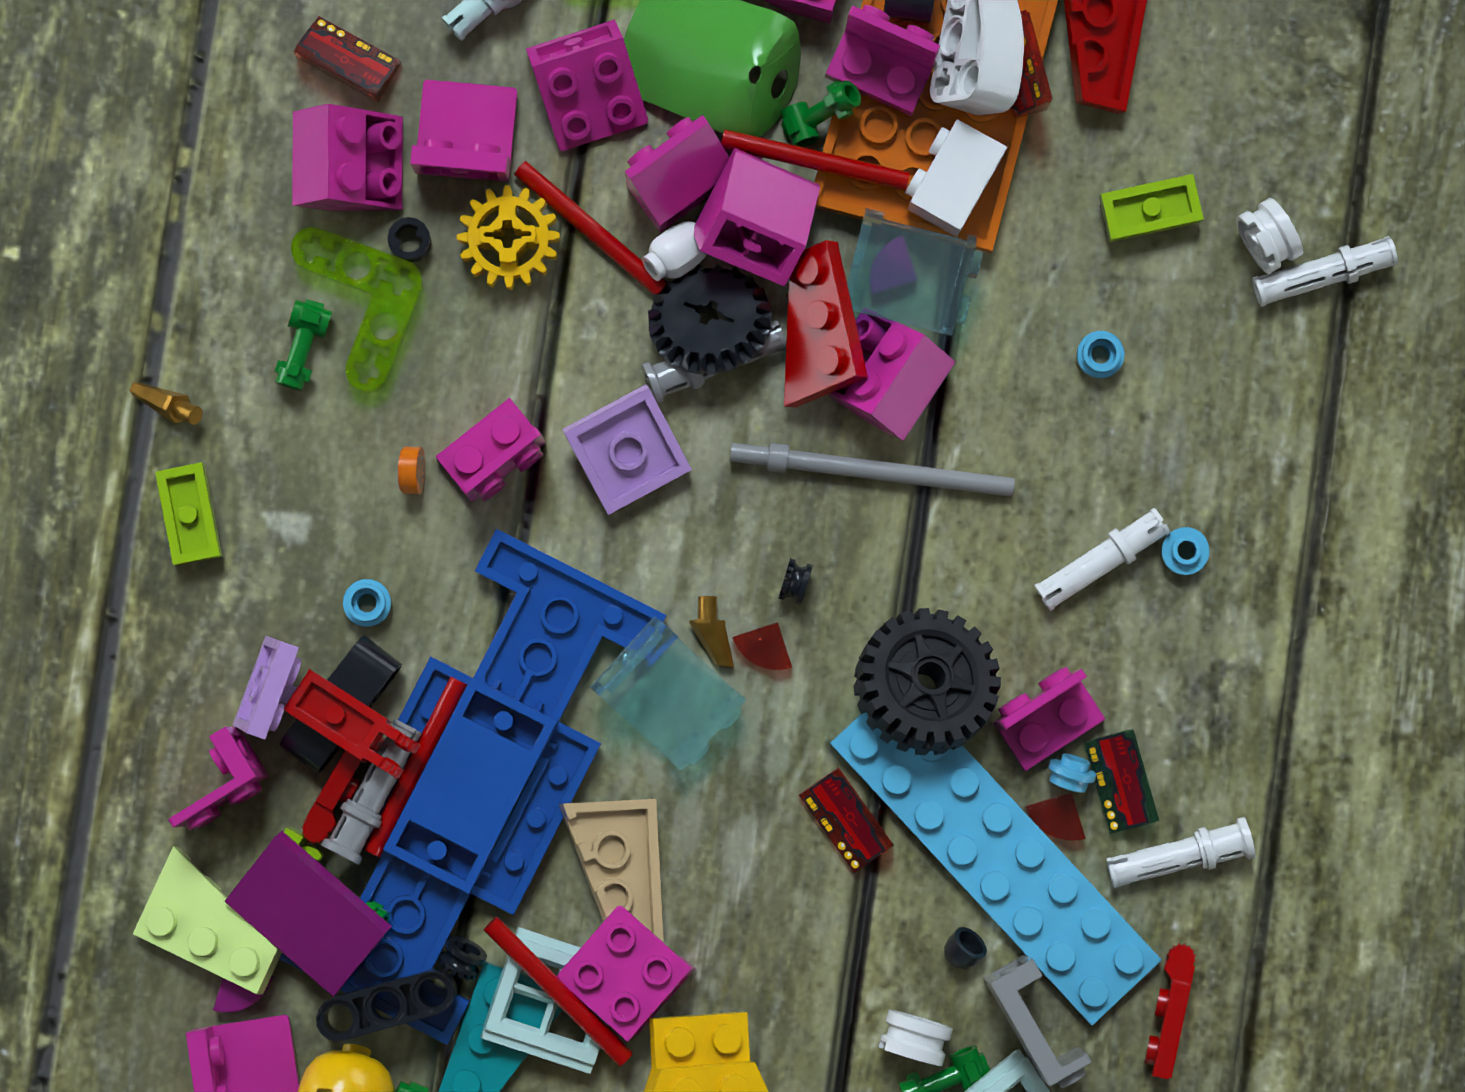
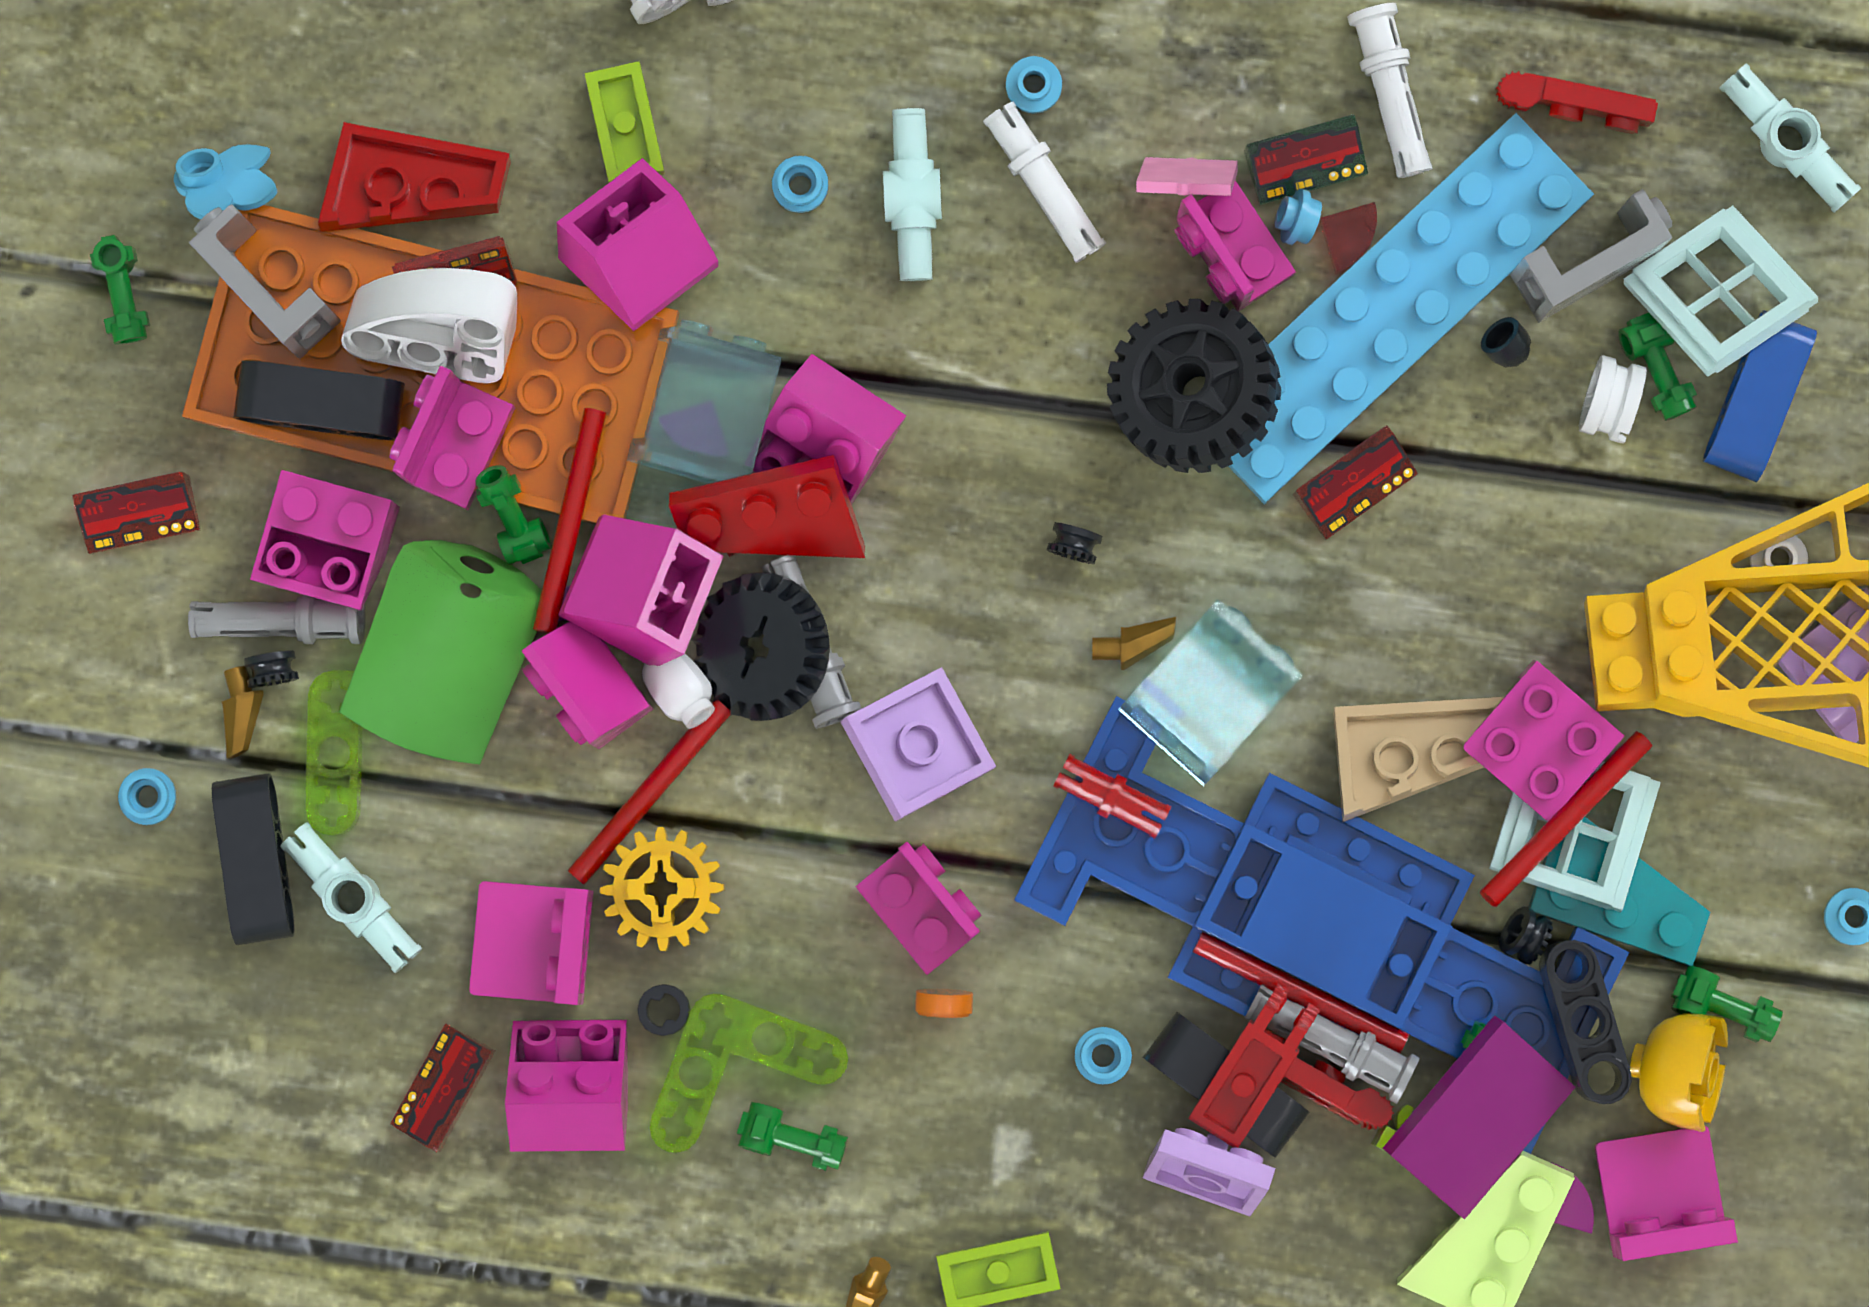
camera: 80 degrees left, 0 degrees up
dark pink bracket [168,726,269,831] -> none
dark pink bracket [526,19,648,151] -> none
light grey bar [730,443,1015,497] -> none
clear red tile [732,622,793,670] -> none
white brick [905,119,1007,237] -> none
none -> dark pink slope [556,158,718,331]
none -> light aqua pin [883,108,942,281]
none -> red pin [1053,754,1172,839]
none -> bright pink piece [1136,157,1238,196]

